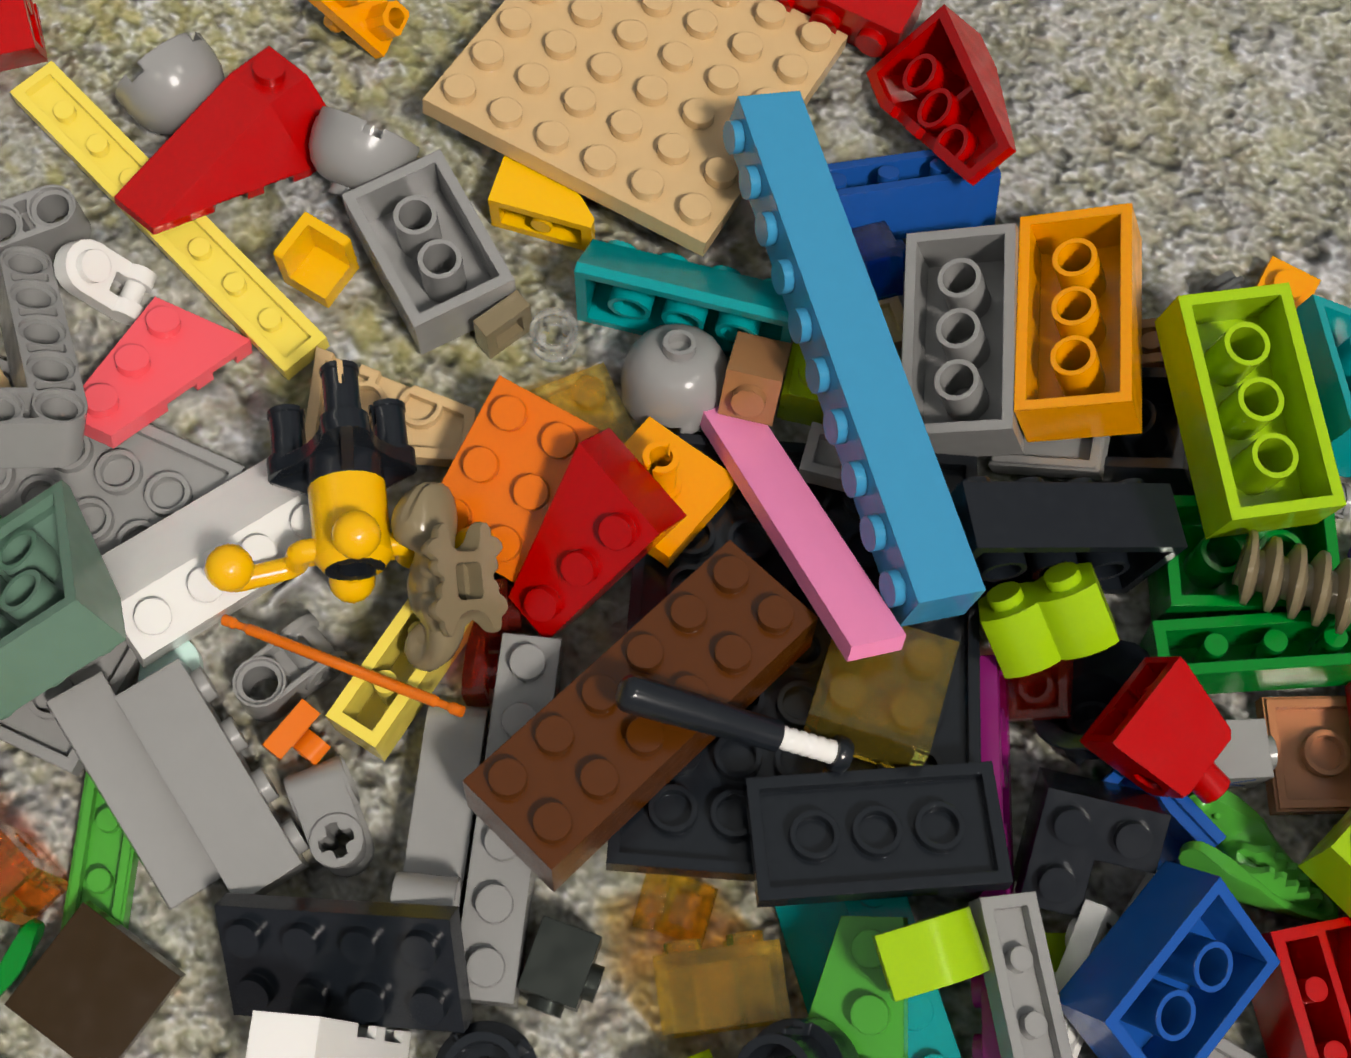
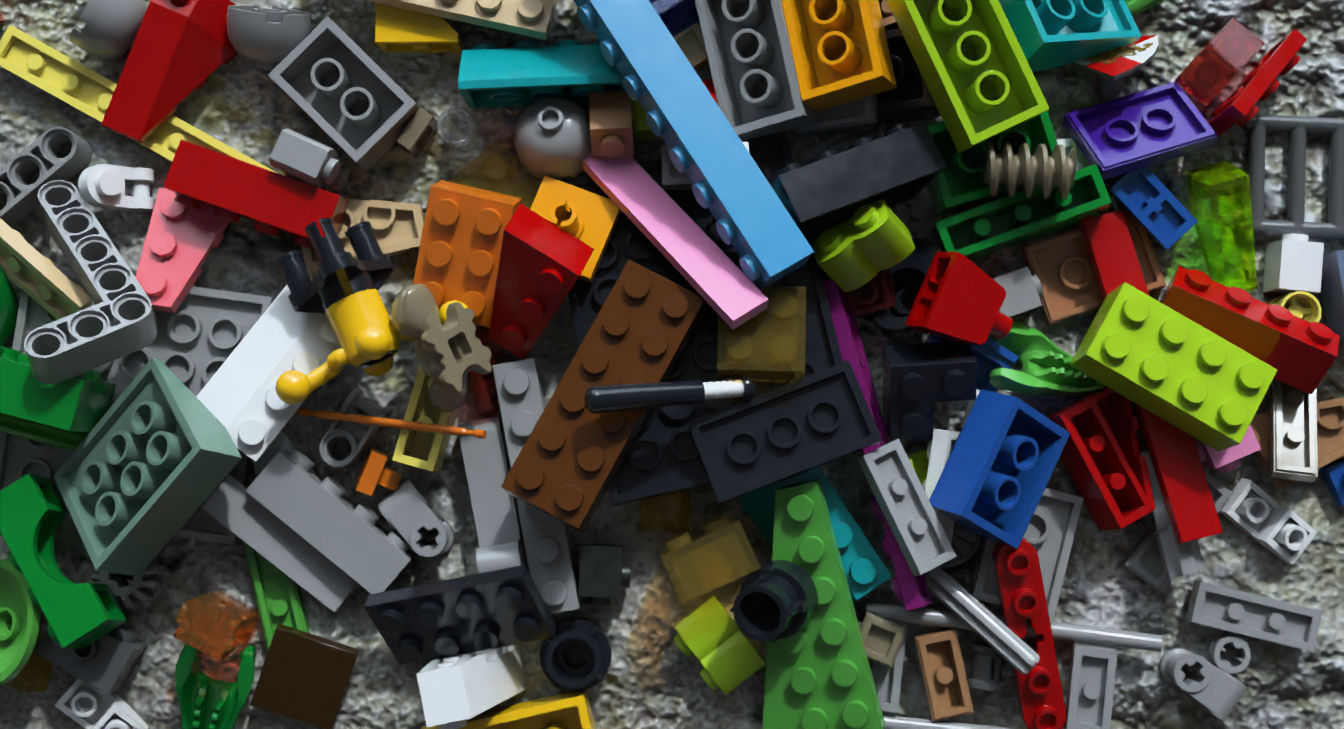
camera: 15 degrees left, 15 degrees up
yellow panel [273,212,359,309] -> none
lime brick [872,906,990,1002] -> none
none -> red brick [163,140,349,251]
none -> light grey brick [269,128,350,193]

